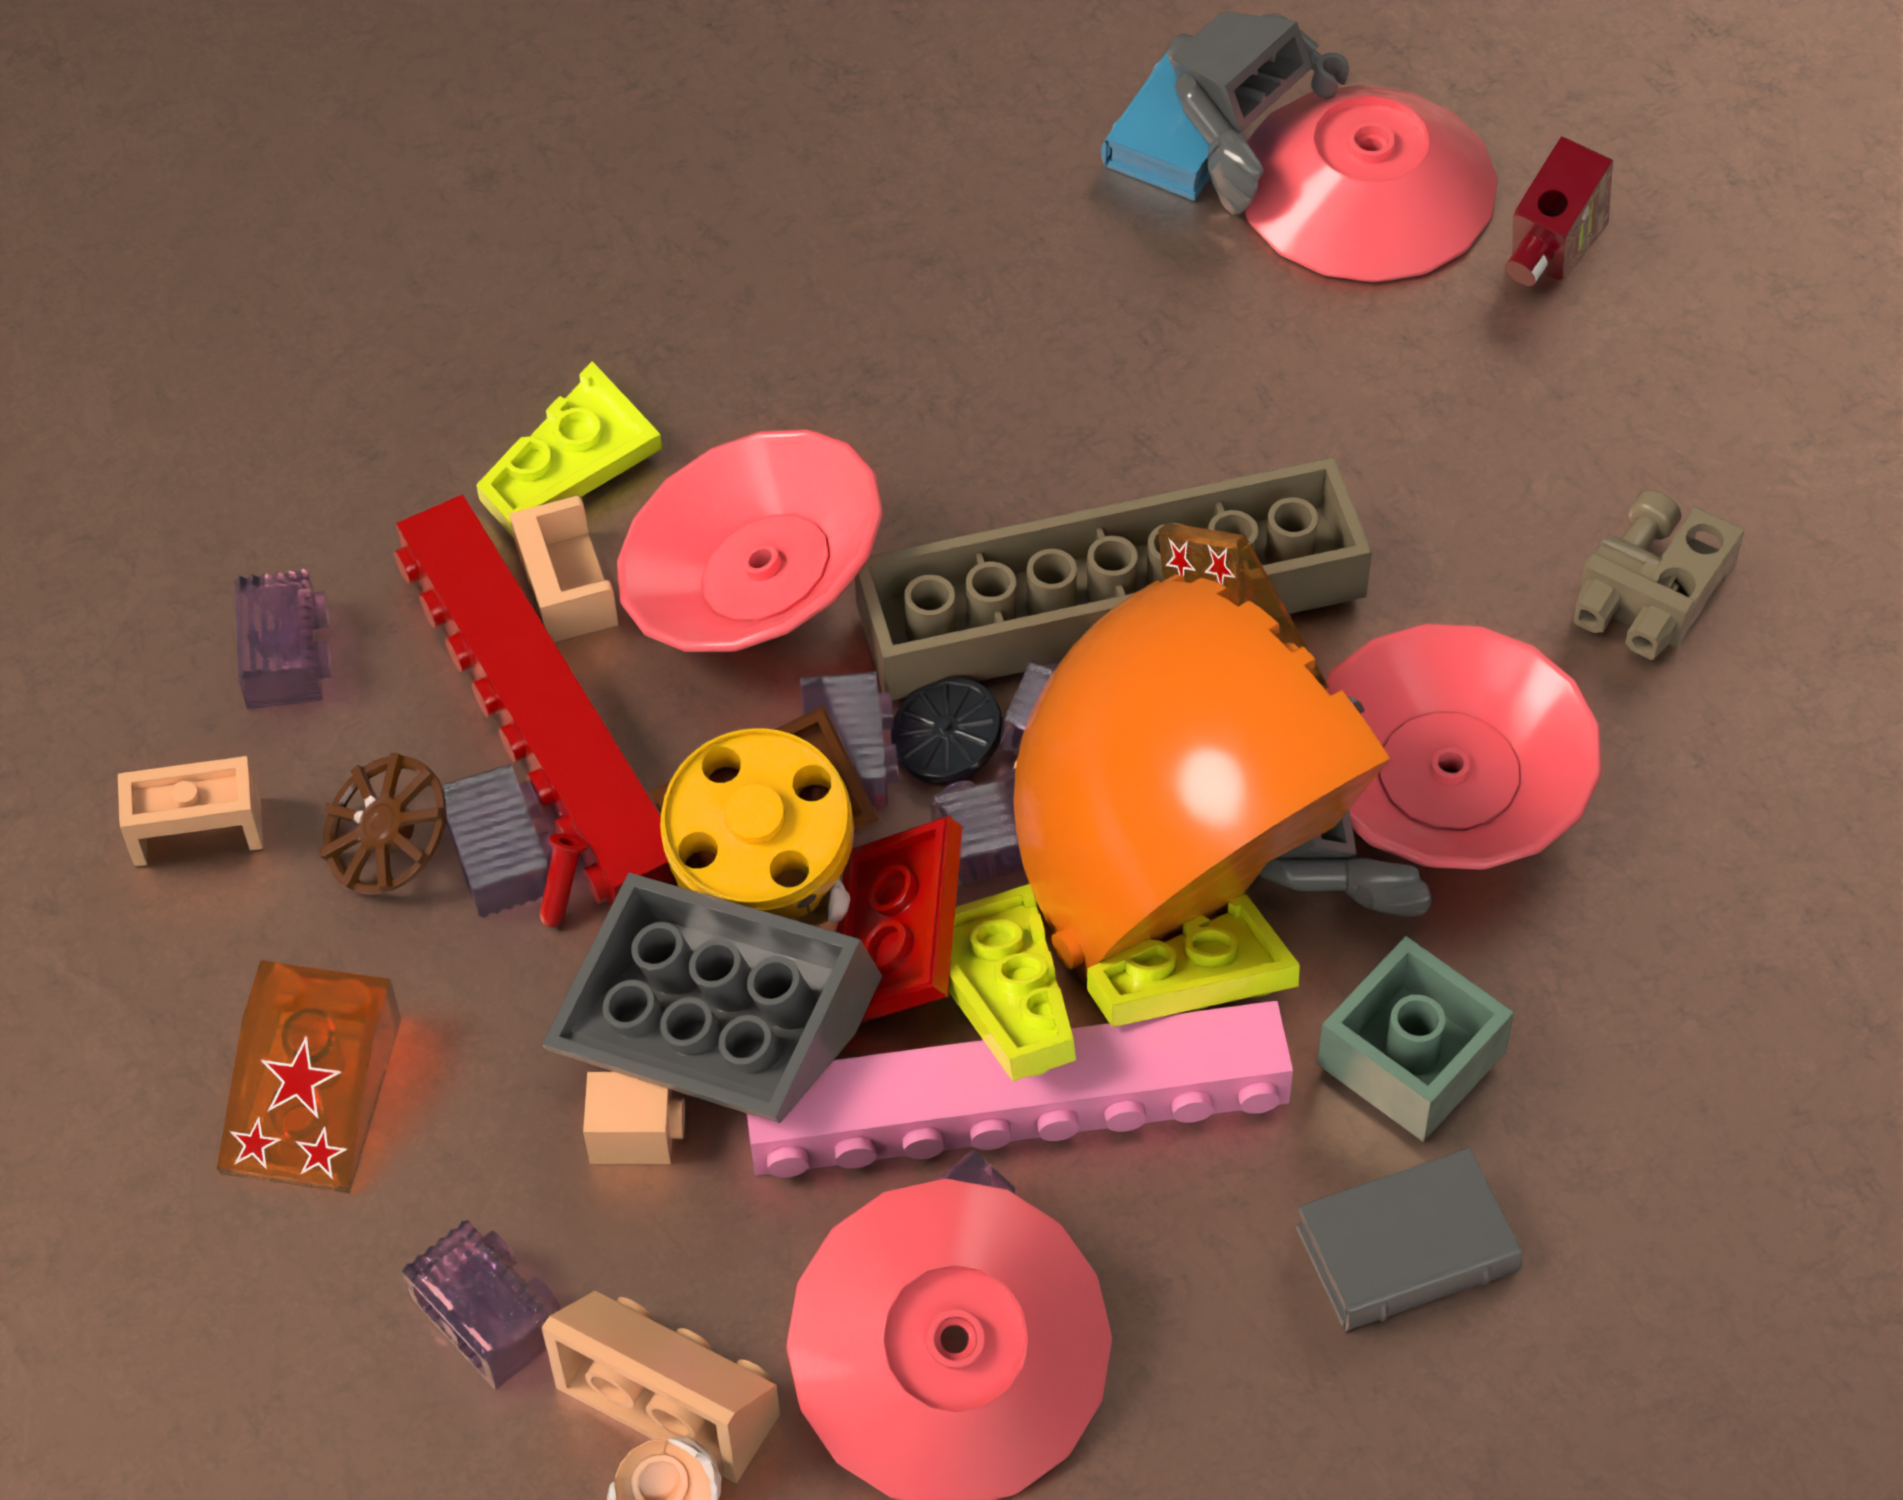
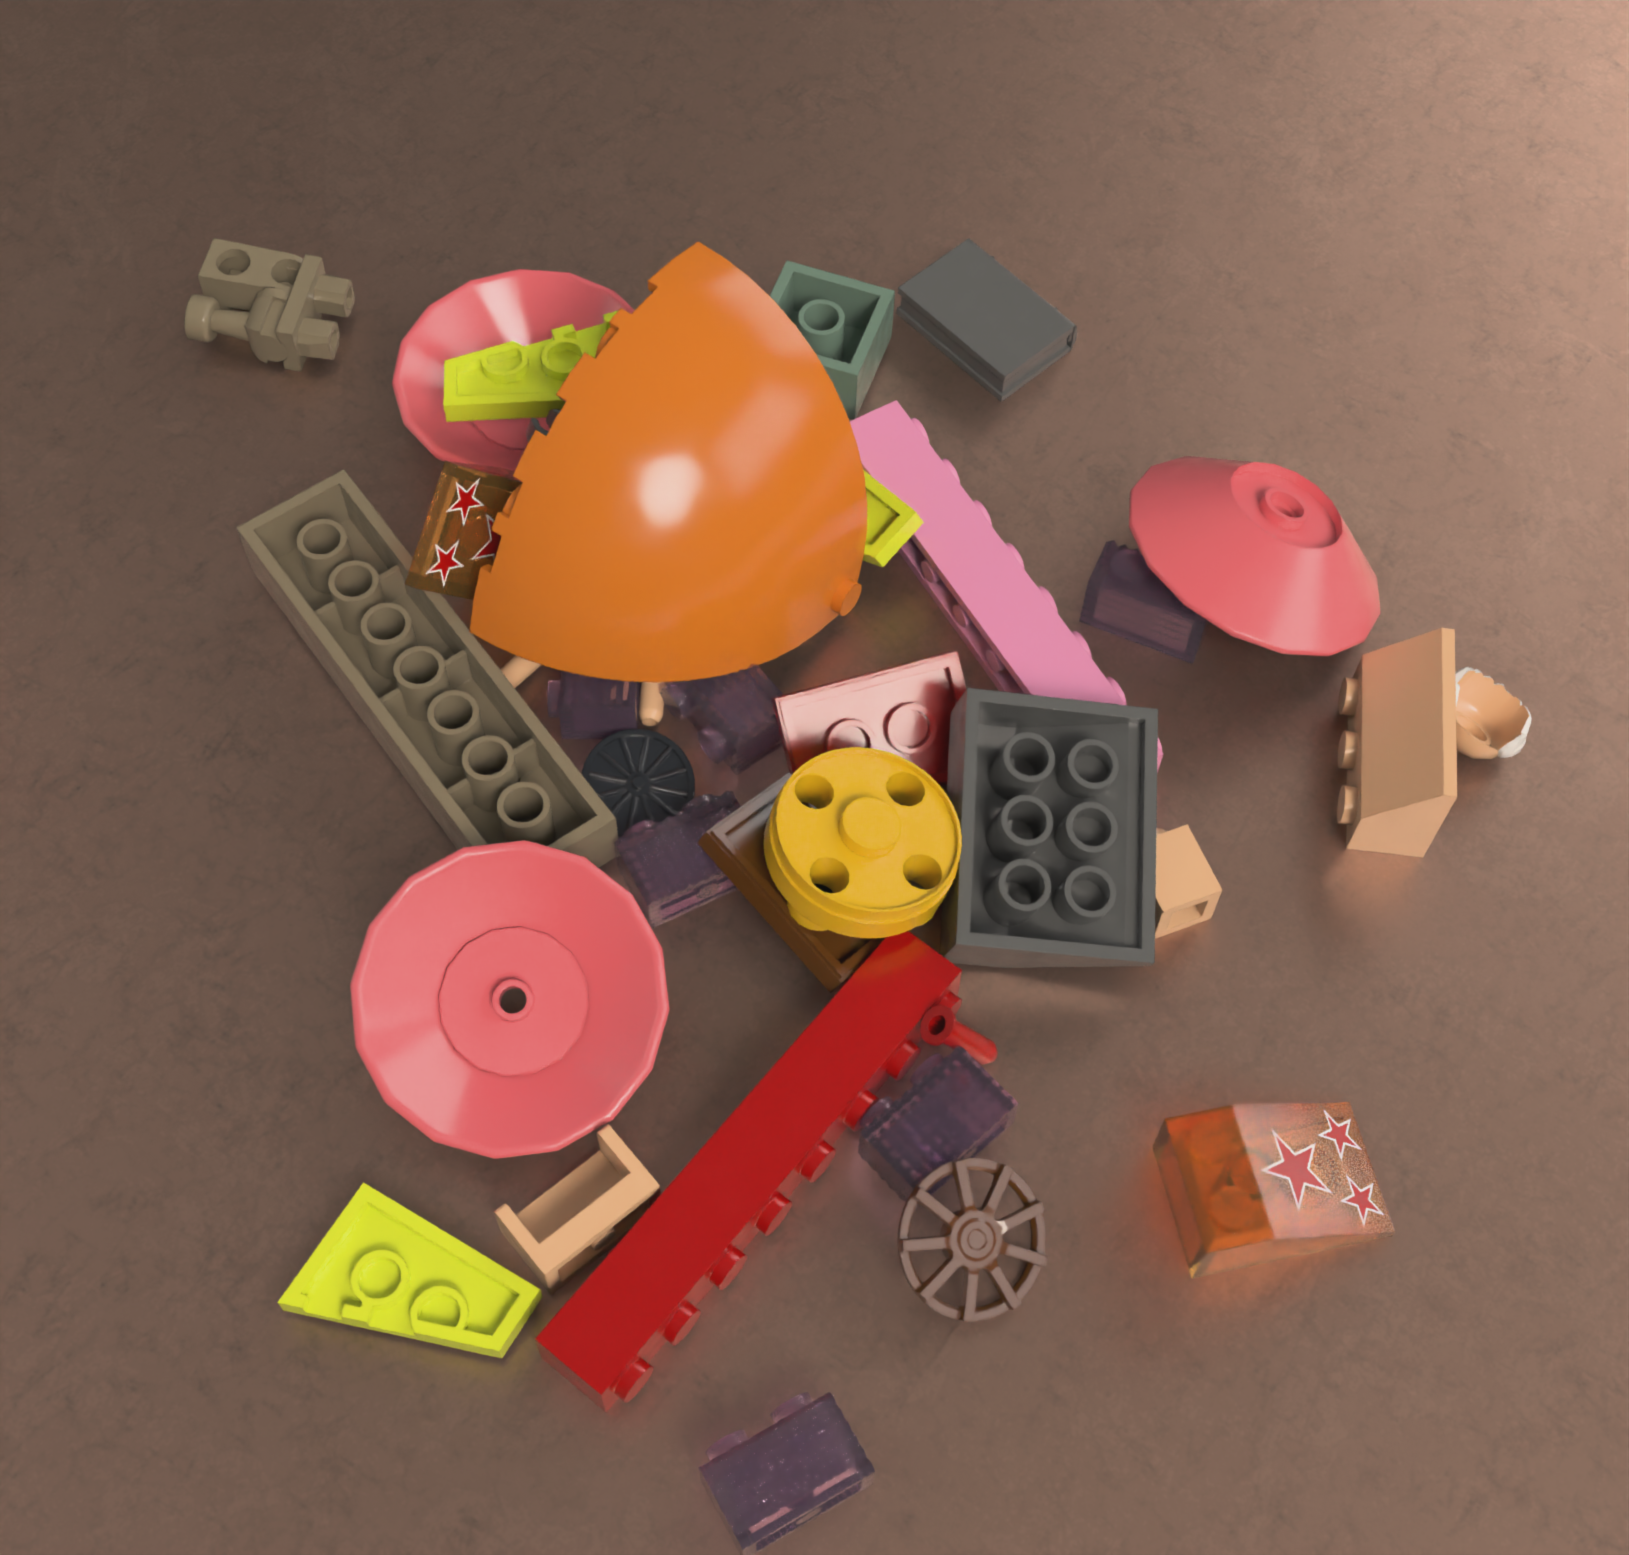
camera: 115 degrees left, 5 degrees up
light nougat panel [118,756,263,866] -> none
clear purple brick [402,1220,561,1390] -> none
neon yellow wing [948,884,1076,1081] -> none
none -> neon yellow wing [443,311,617,422]

